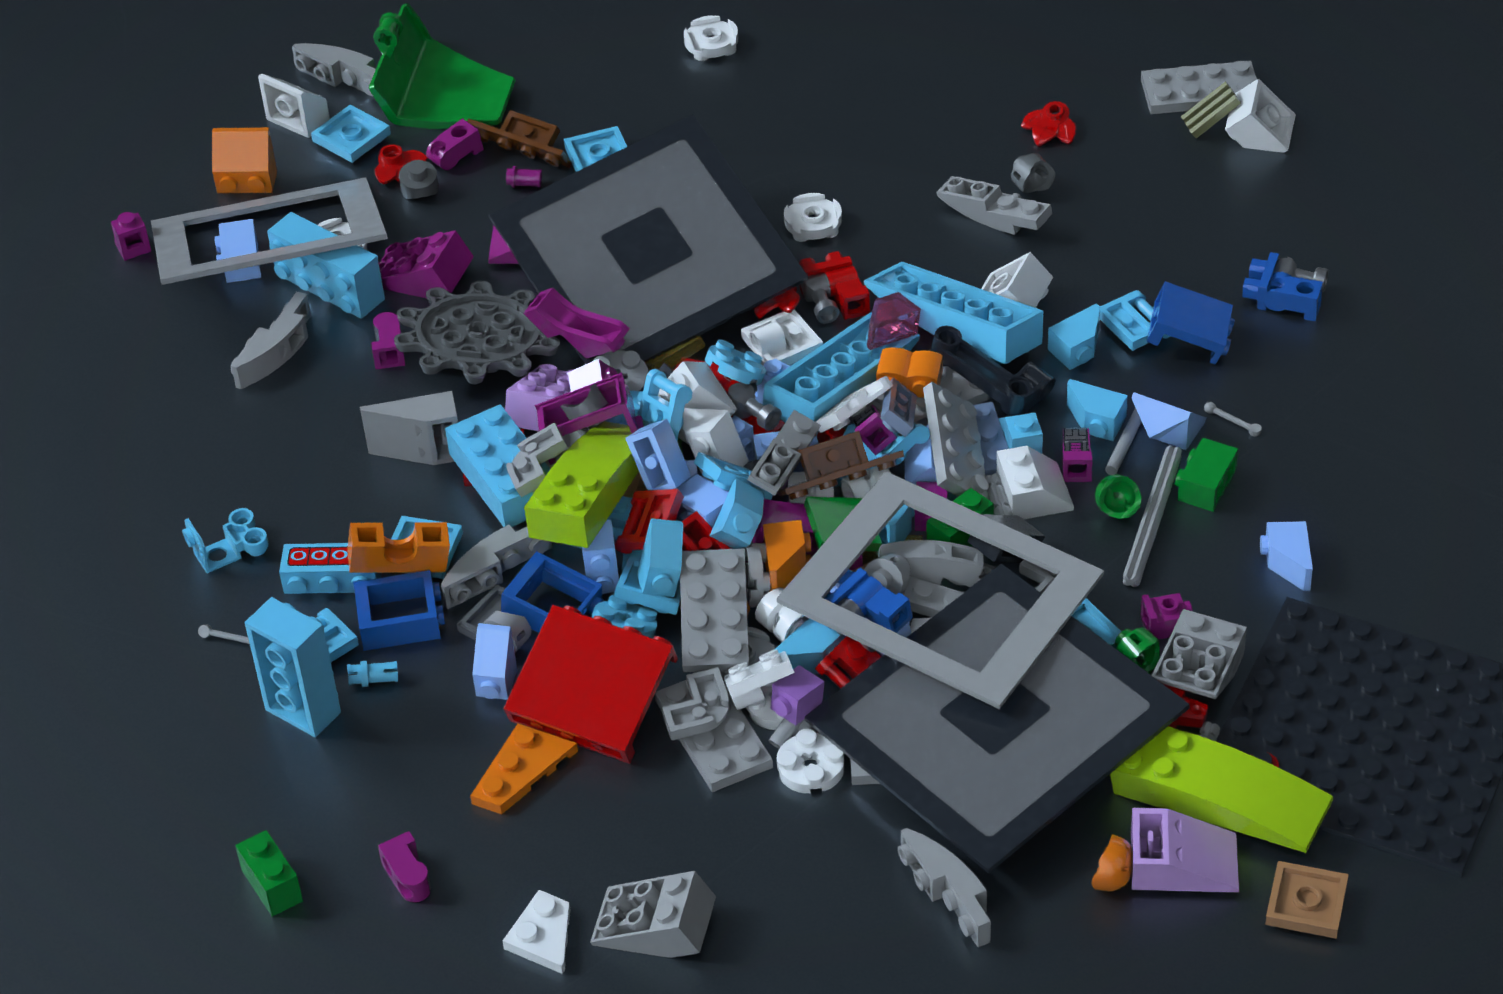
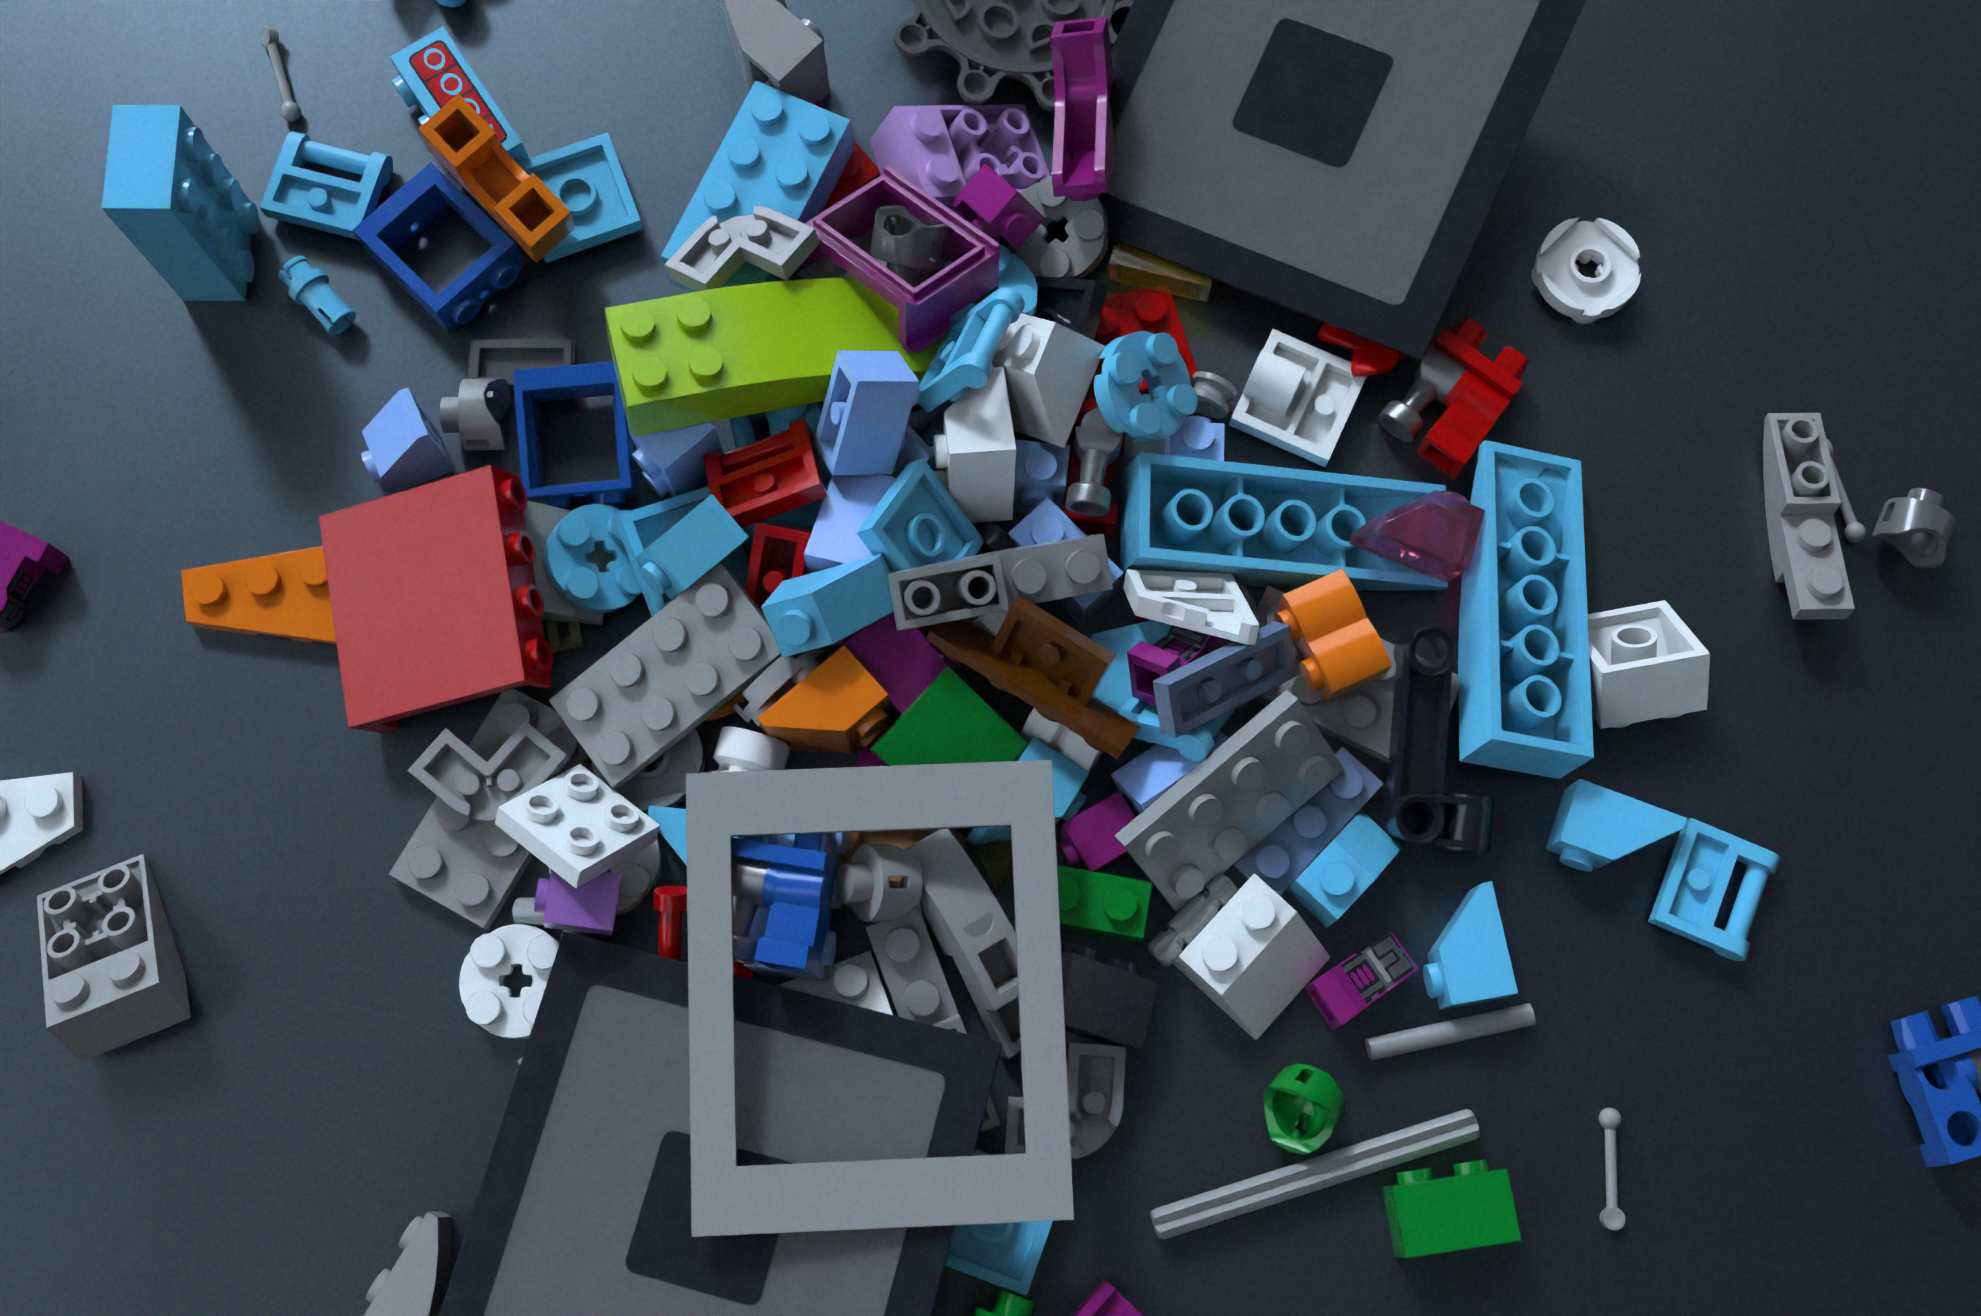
camera: 50 degrees right, 30 degrees up
light grey slope [441,525,552,609] -> none
light blue slope [1132,393,1206,450] -> none
blue panel [1147,281,1235,365] -> none

